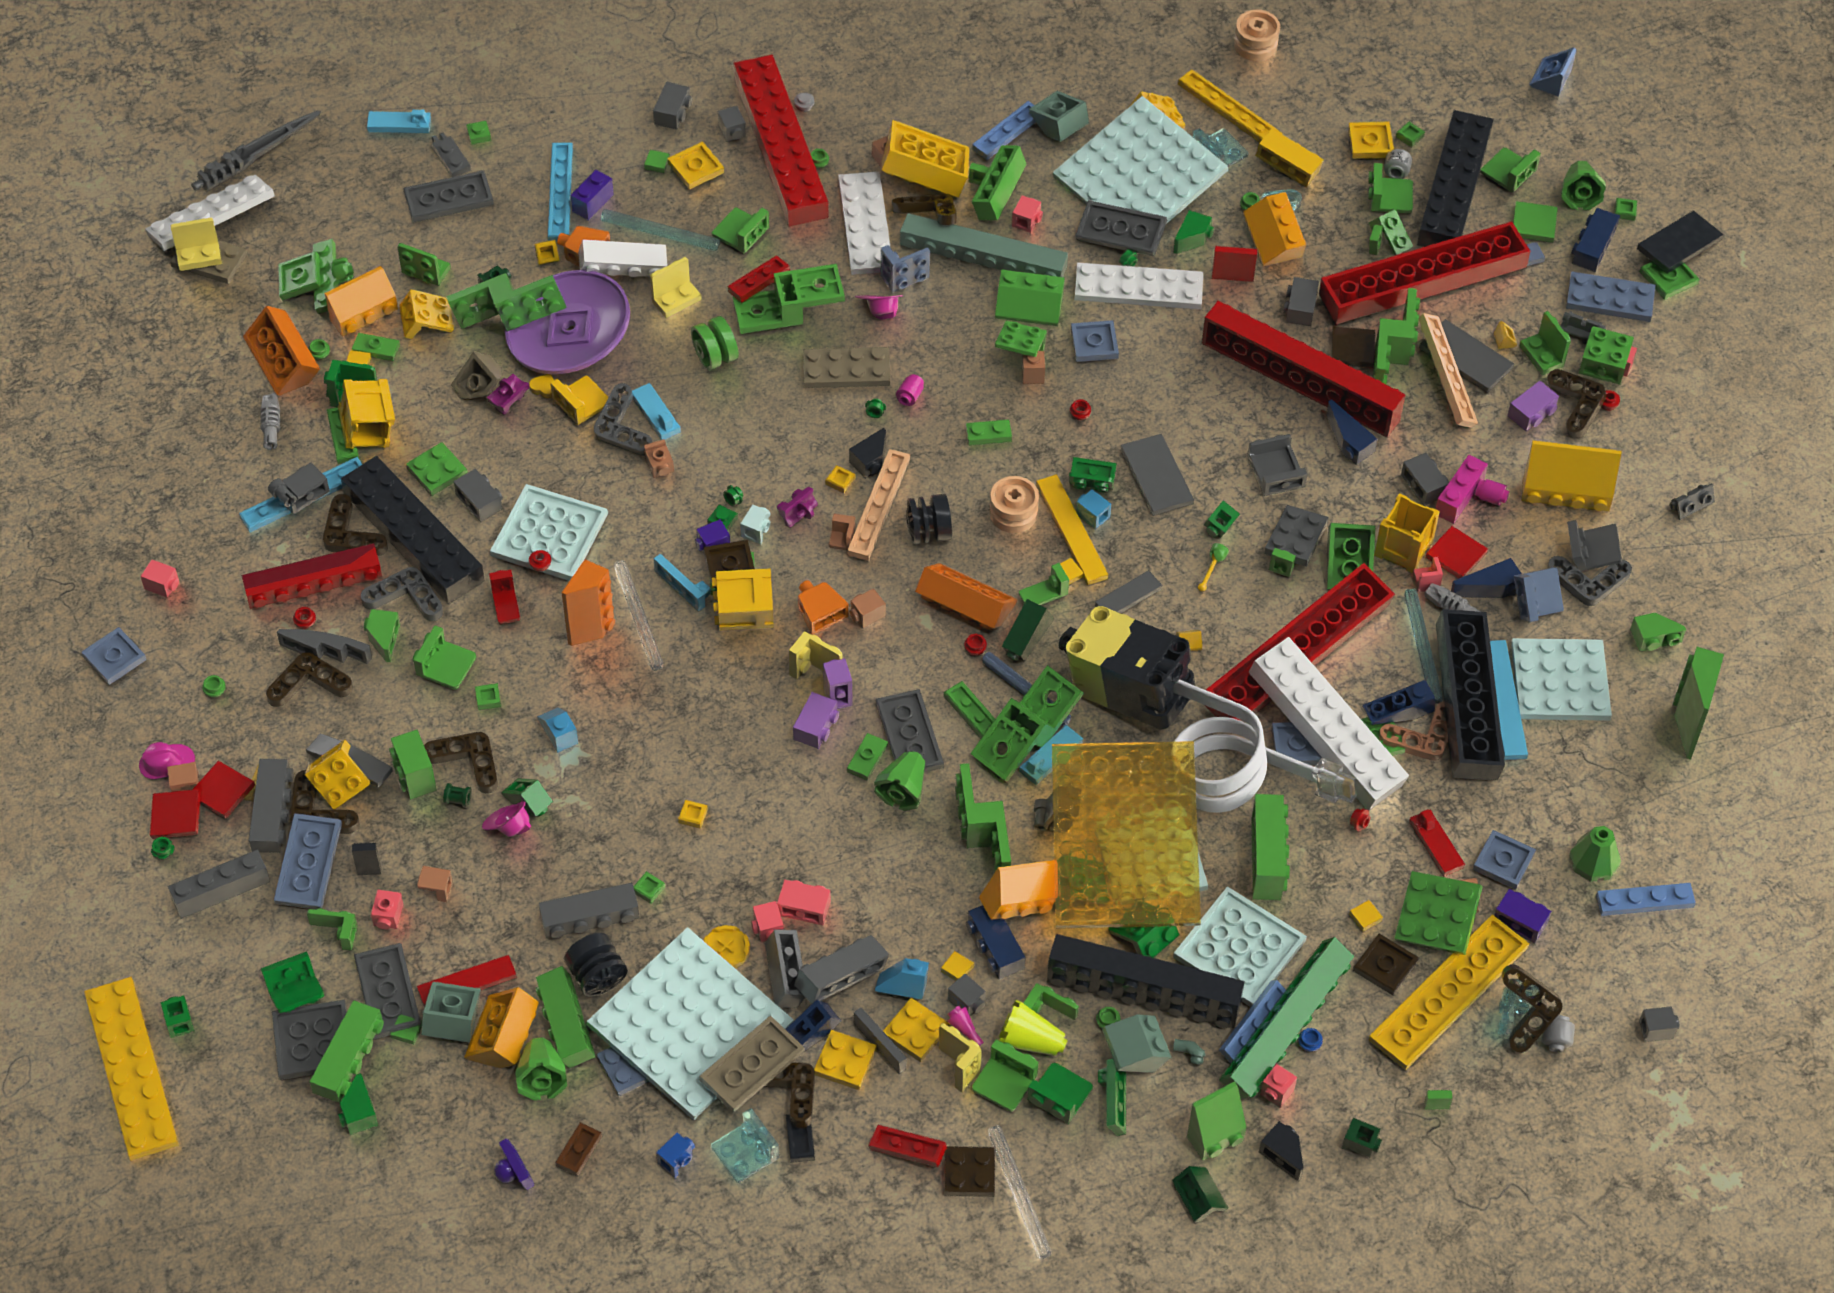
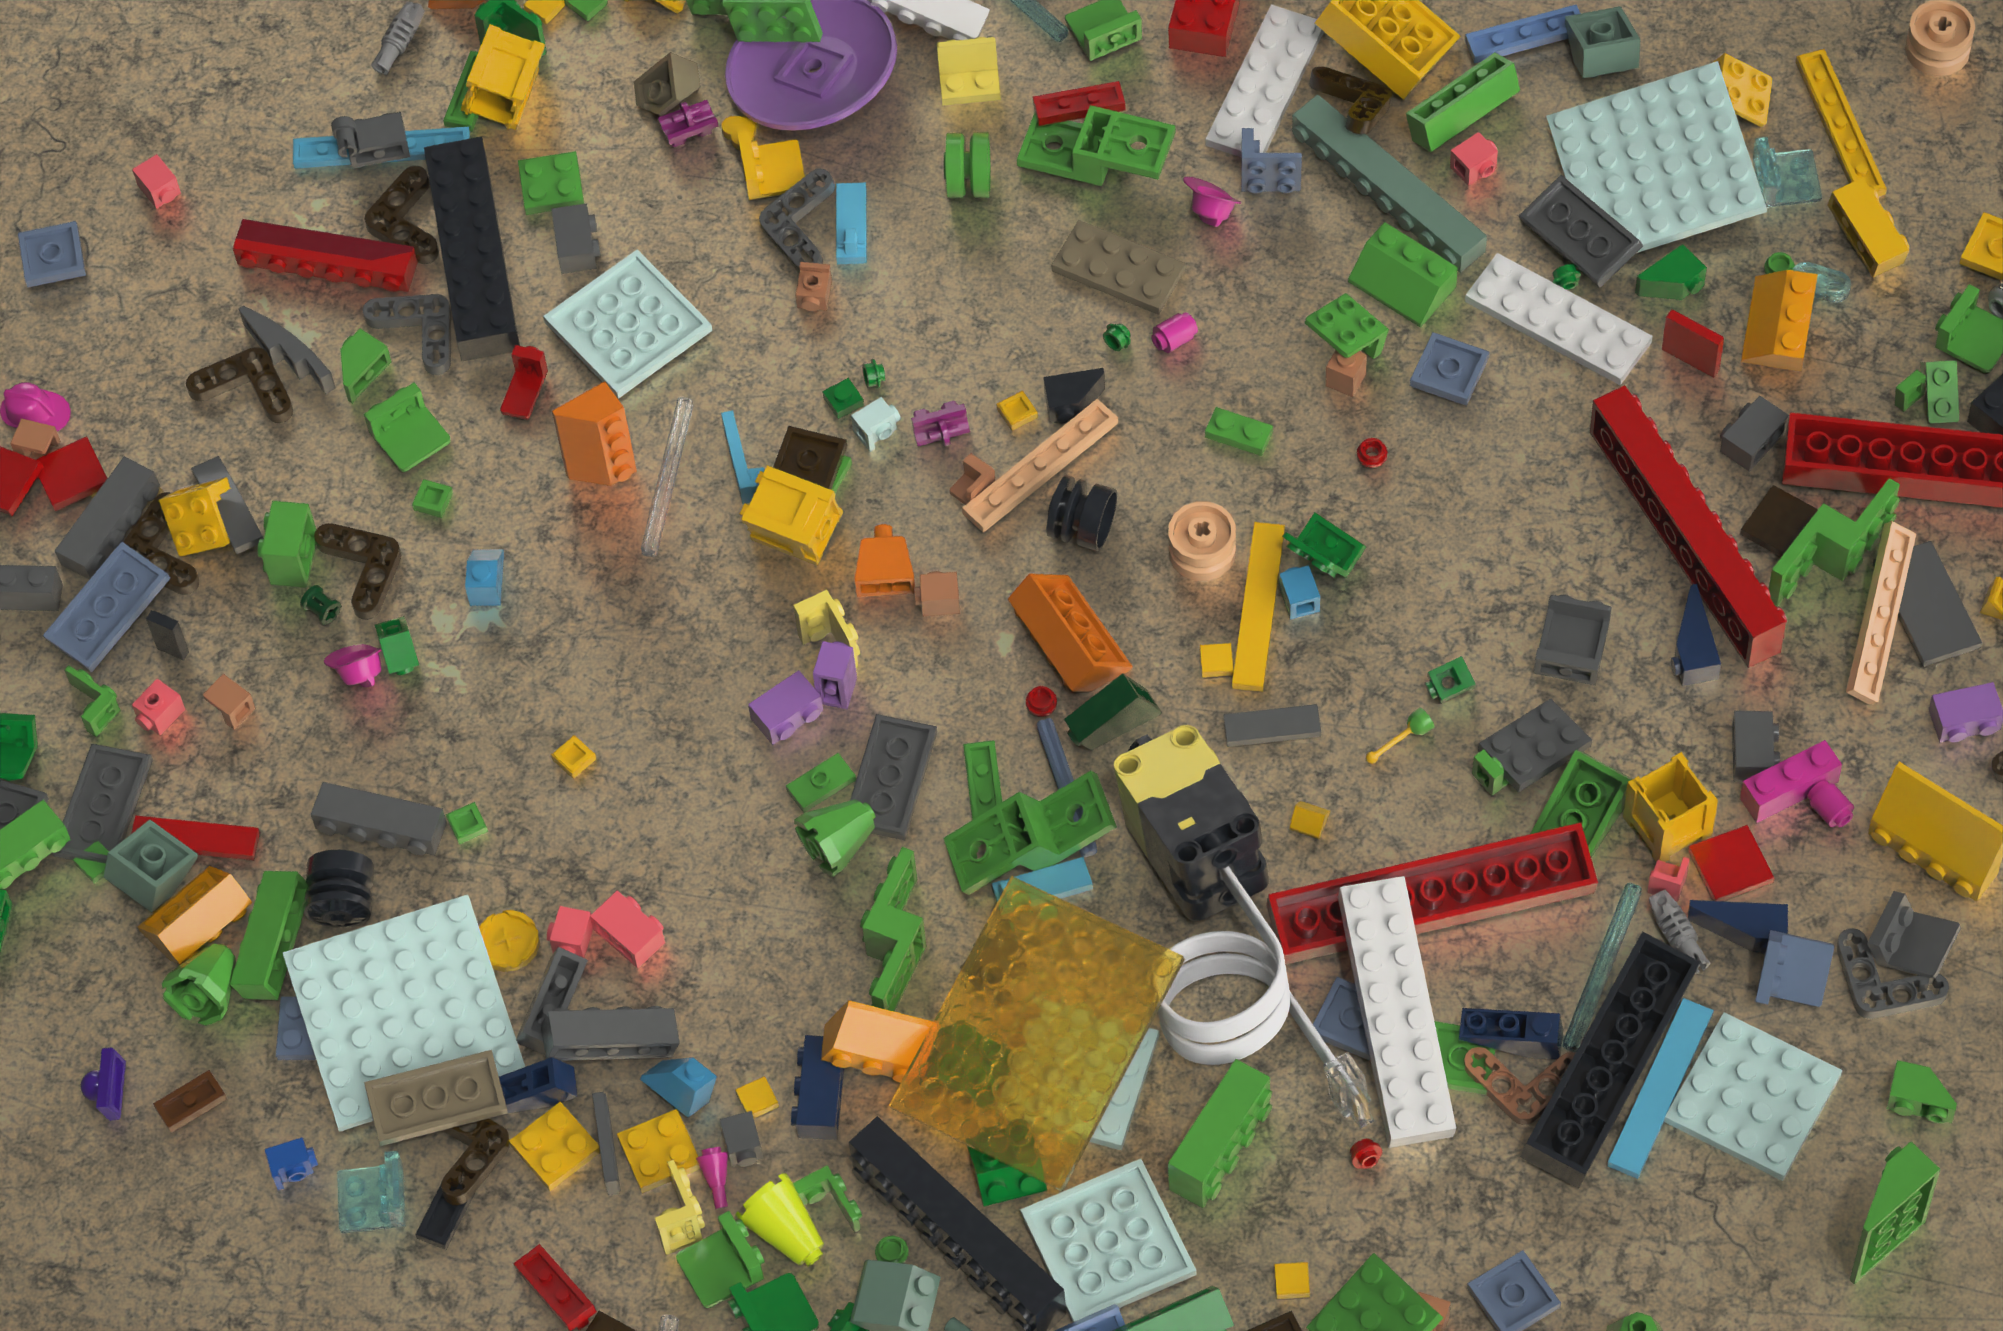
camera: 35 degrees right, 5 degrees up
bright green plate [202,675,226,697] -> none
red plate [293,607,316,629] -> none
red plate [529,550,552,572] -> none
dark purple brick [695,519,730,553] -> none
bright green plate [969,163,989,185] -> none
bright green bracket [1019,563,1069,605] -> none
dark grey tile [1121,433,1194,516] -> none
red hinge [1409,809,1465,877] -> none

